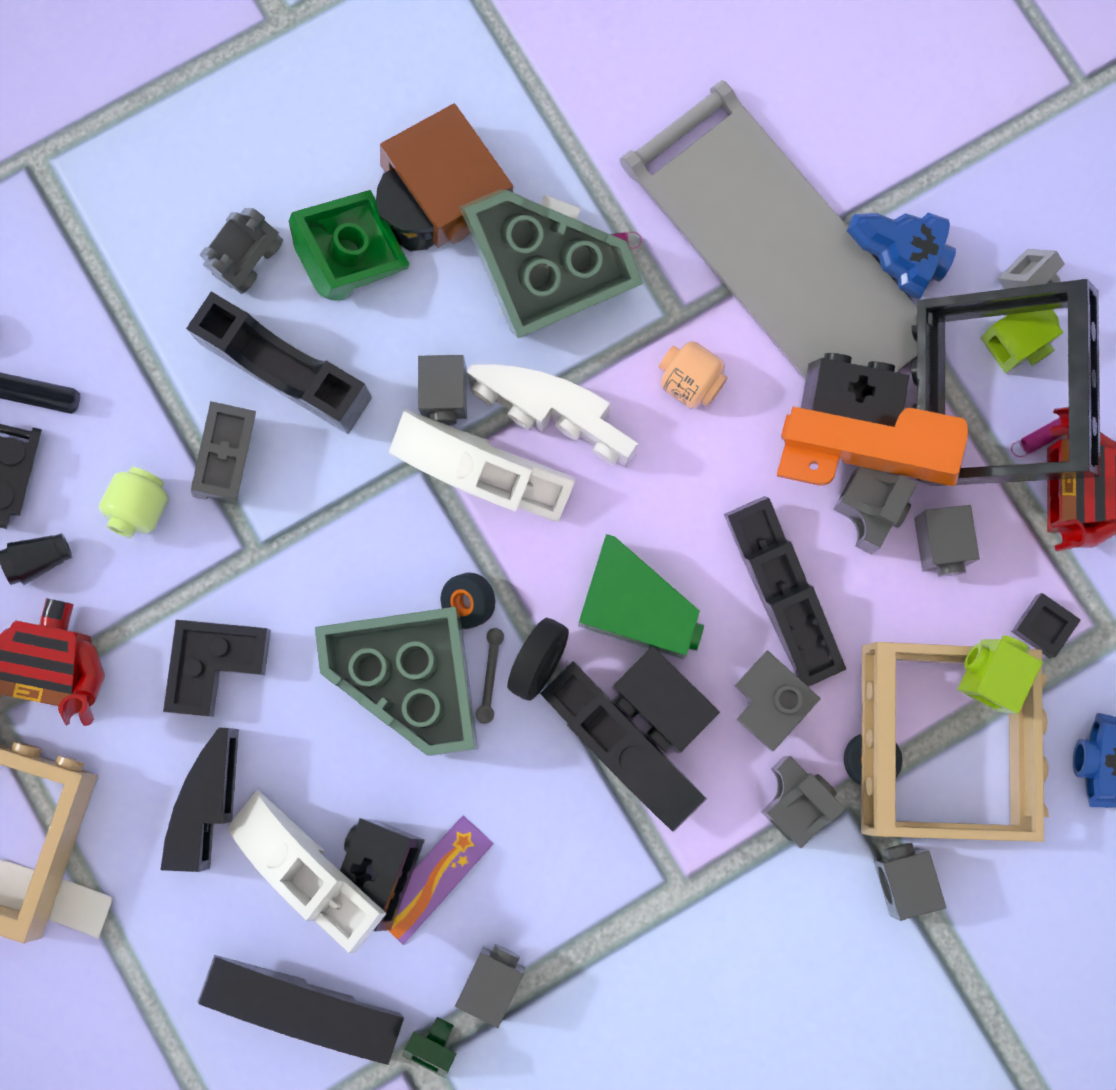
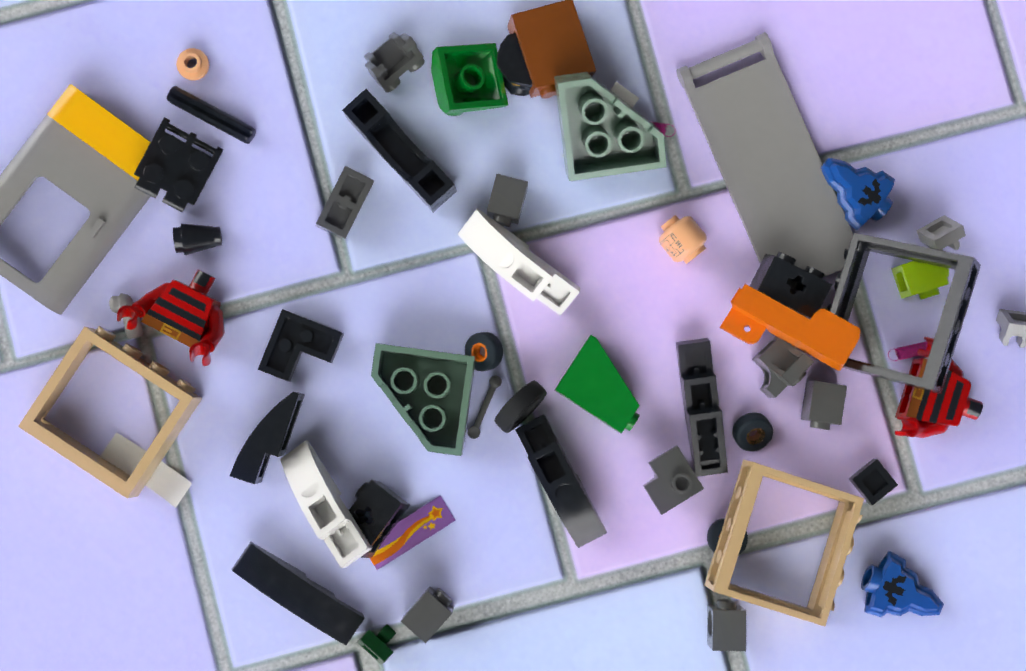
camera: 15 degrees right, 5 degrees up
yellowish green head [99,467,169,538] -> none
white slope [466,364,638,467] -> none
black brick [612,645,720,753] -> none
dark grey brick [761,756,846,849] -> none
lime brick [957,635,1043,714] -> none
none -> black wheel [732,412,773,452]

